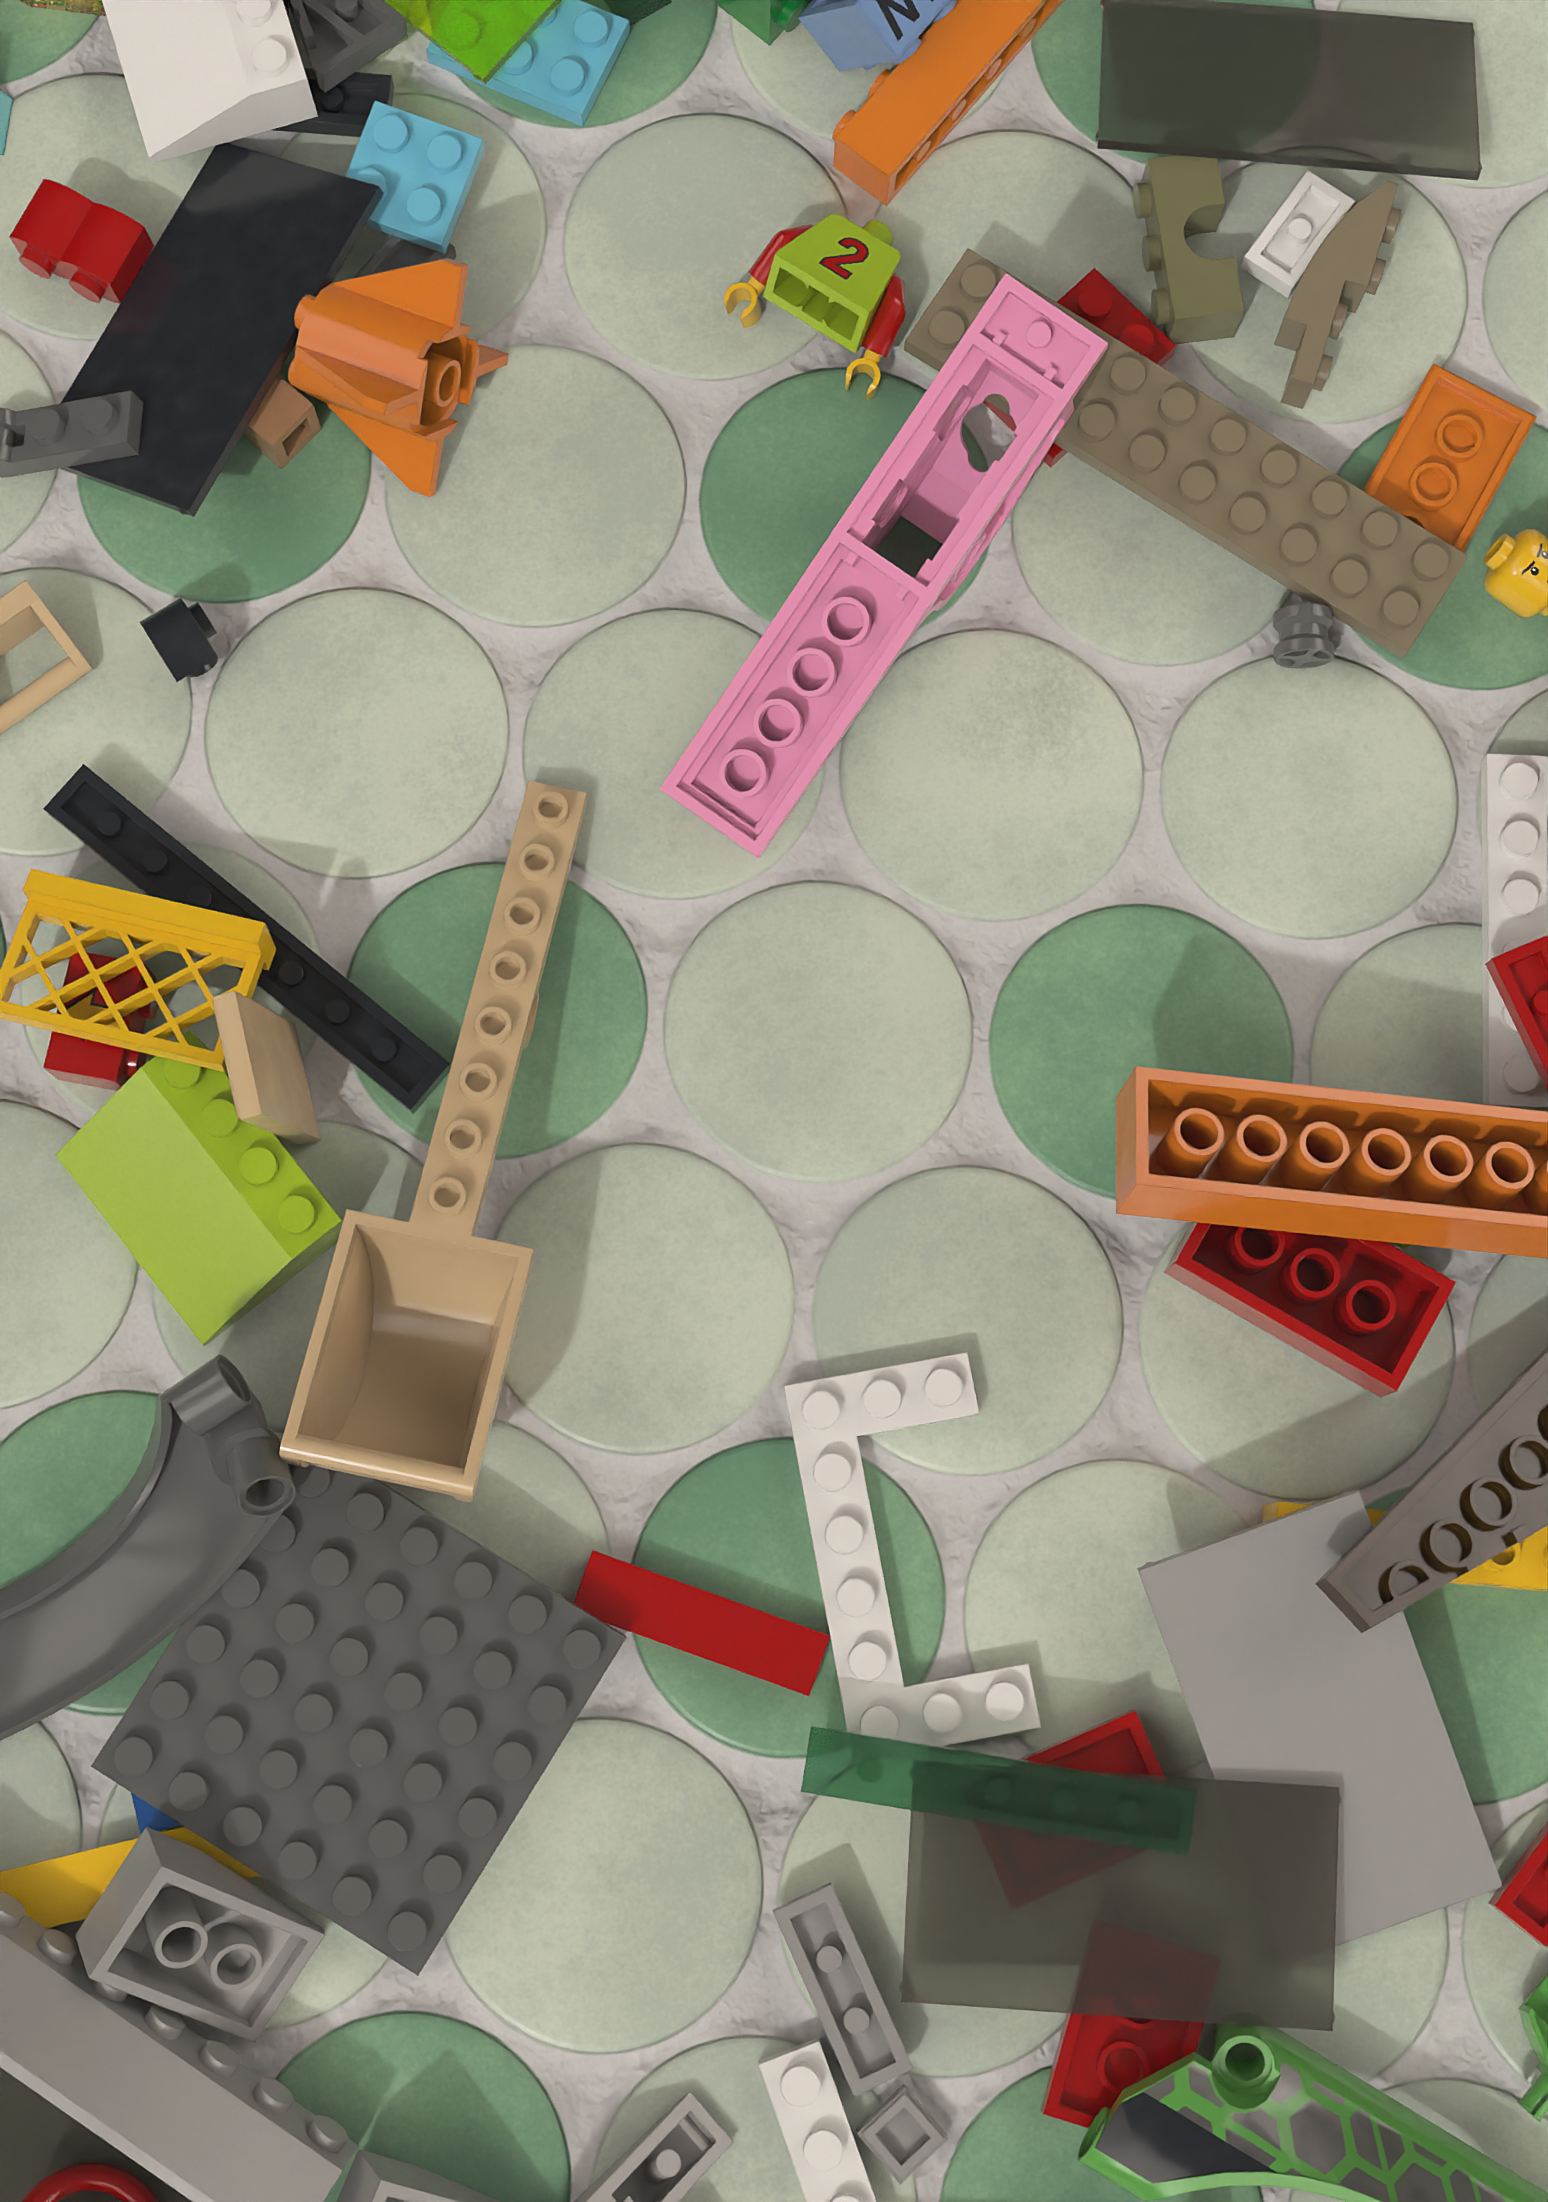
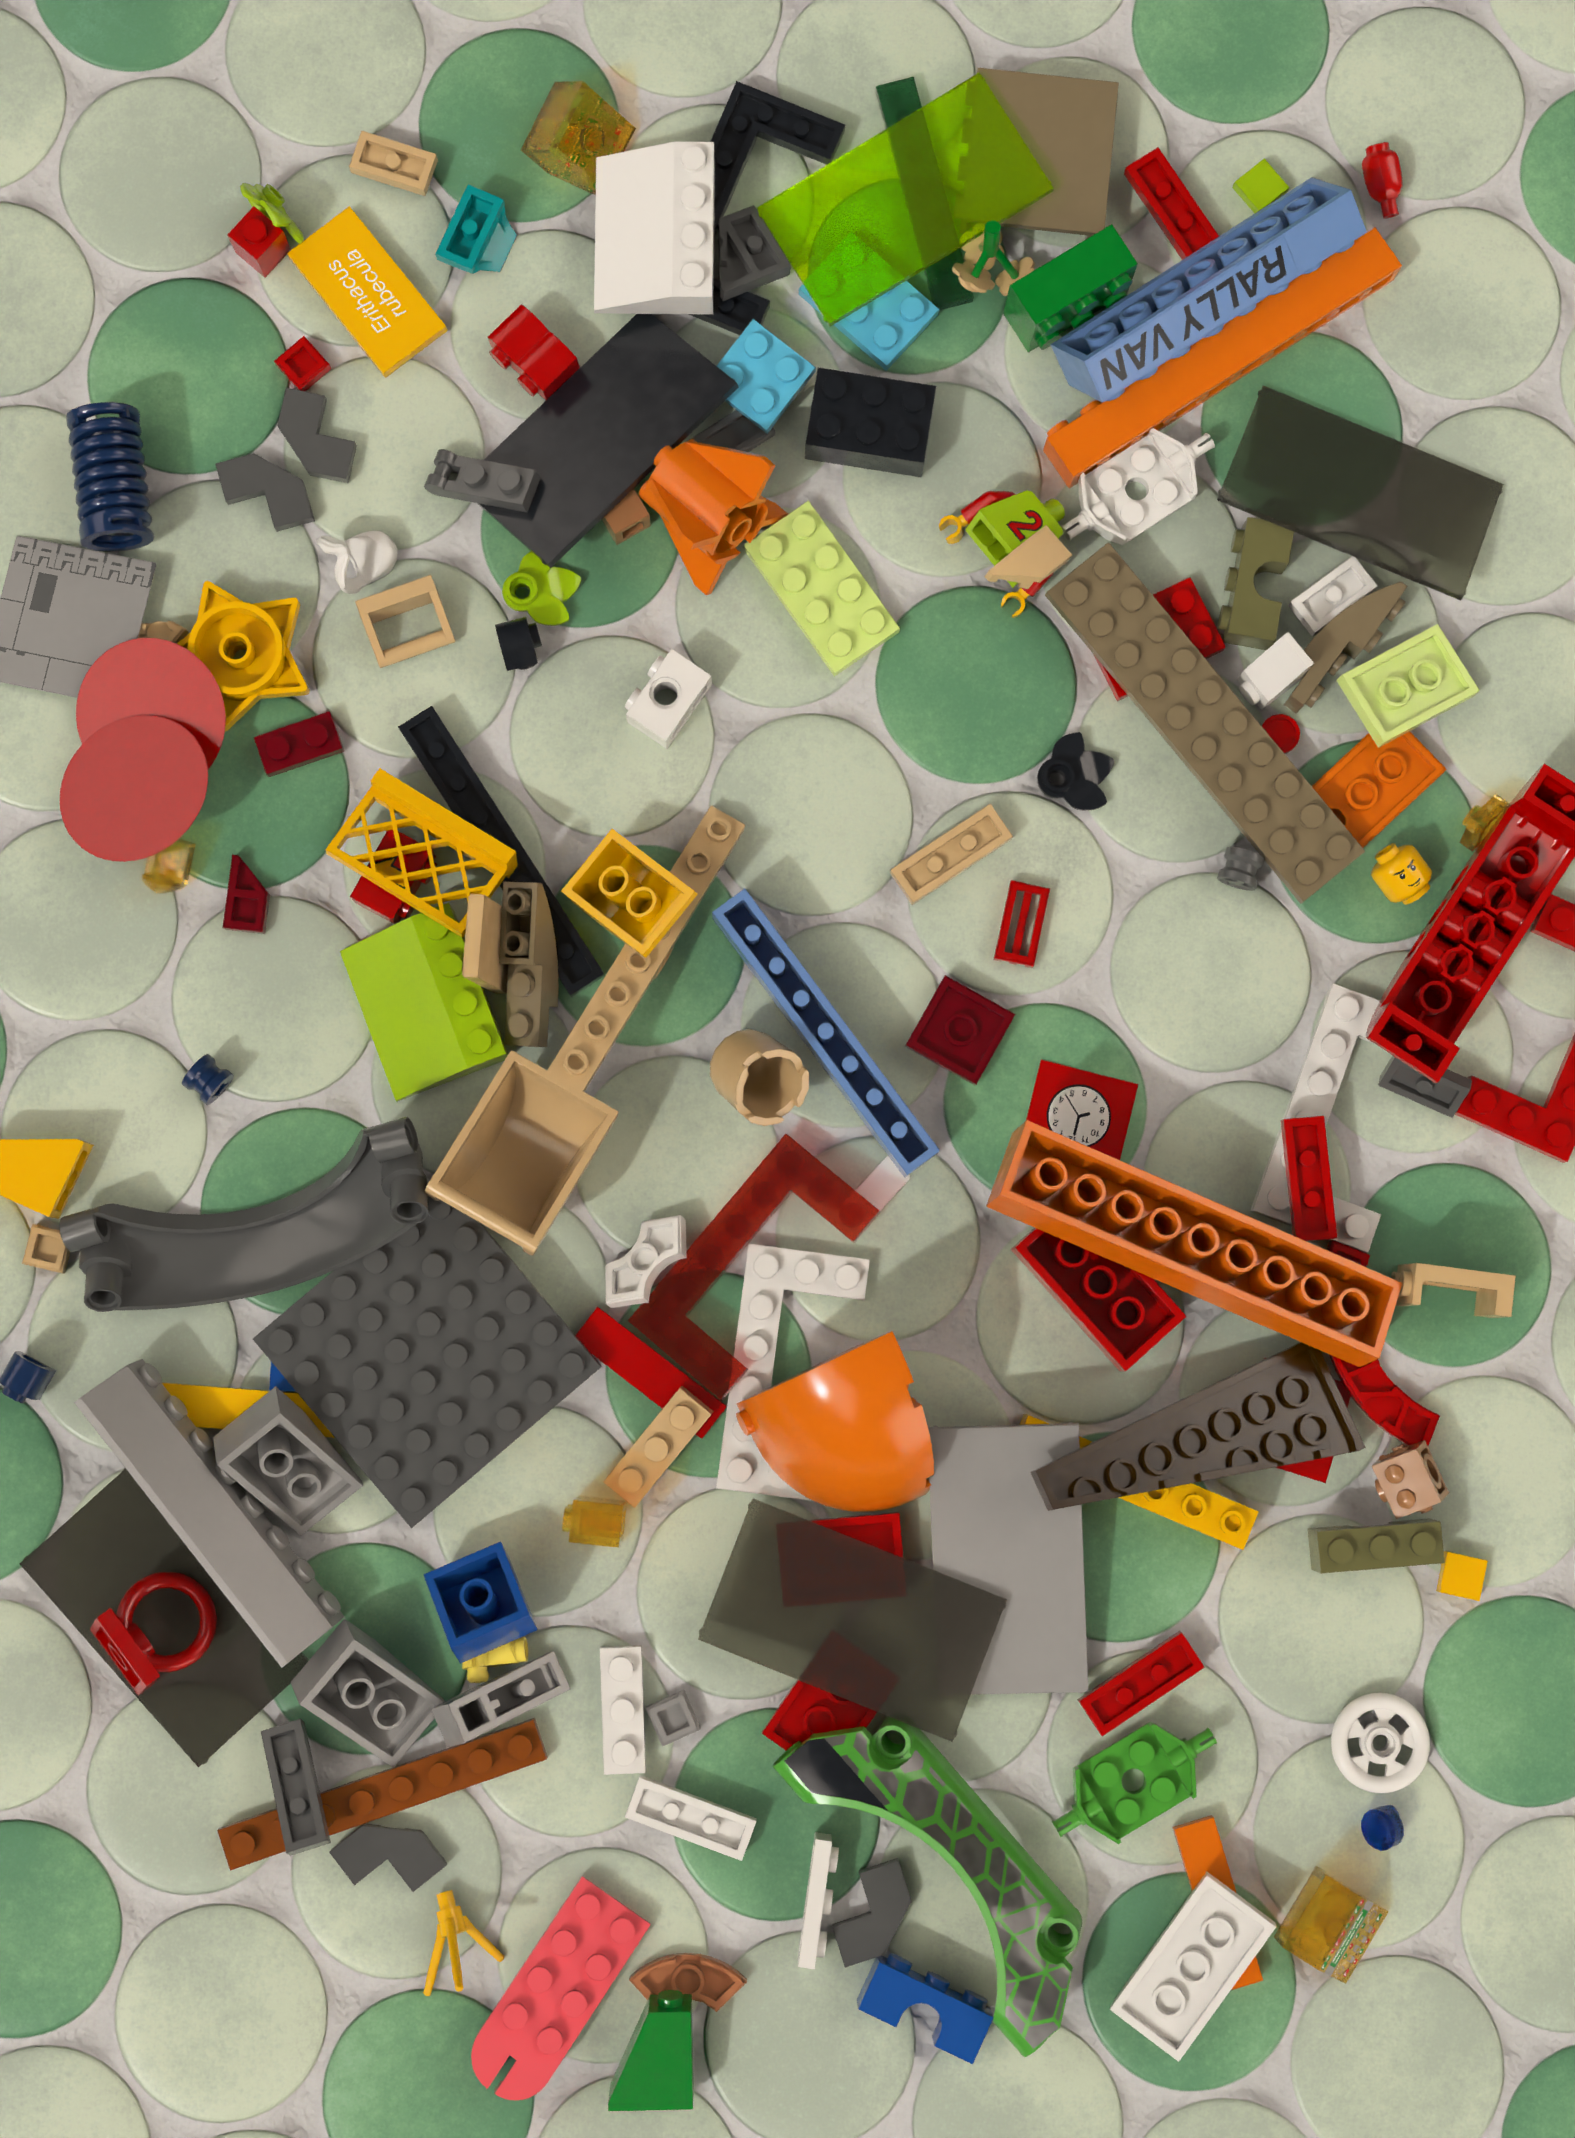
camera: 15 degrees right, 5 degrees up
bright pink piece [660,273,1108,858] -> none
light grey plate [773,1882,913,2097] -> none
clear green tile [801,1725,1198,1856] -> none
none -> blue brick [423,1541,538,1664]
none -> light yellow arm [462,1636,529,1683]
none -> dark tan slope [499,882,559,1047]
none -> lime plate [502,551,581,626]
none -> yellow slope [561,829,698,958]
none -> clear yellow brick [562,1495,627,1548]
none -> tan plate [603,1386,714,1508]
none -> white tile [605,1215,687,1308]
none -> white brick [625,649,712,749]
none -> clear red plate [628,1134,880,1401]
none -> tan cylinder [710,1029,809,1126]
none -> medium blue brick [712,888,940,1178]
none -> orange brick [736,1331,934,1512]
none -> yellowish green plate [743,501,900,677]
none -> black brick [805,367,936,477]
none -> white sticker [840,1156,910,1229]
none -> tan plate [890,804,1013,905]
none -> dark red plate [905,975,1016,1086]
none -> tan slope [984,525,1072,589]
none -> red tile [993,880,1050,968]
none -> sticker [1026,1060,1139,1160]
none -> black plate [1037,732,1114,811]
none -> white plate [1061,428,1215,545]
none -> white slope [1237,632,1314,710]
none -> red piece [1261,714,1300,754]
none -> yellowish green plate [1336,624,1480,748]

